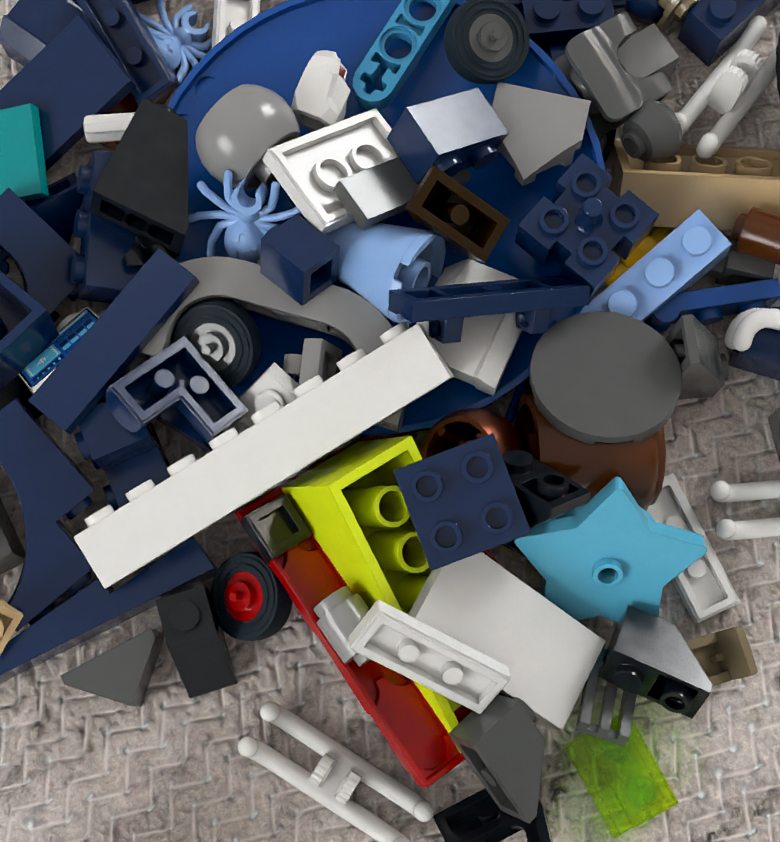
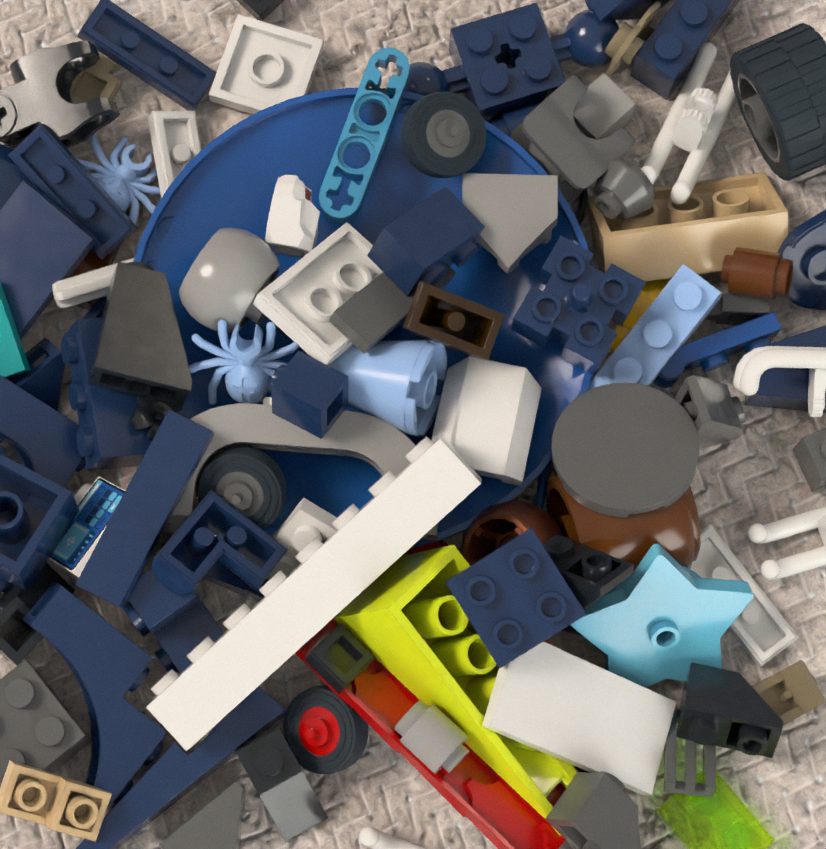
camera: 15 degrees left, 0 degrees up
light grey tile [283,338,343,385] -> none
white tile [348,599,511,714] -> none
dark blue hinge [388,275,591,344] -> none

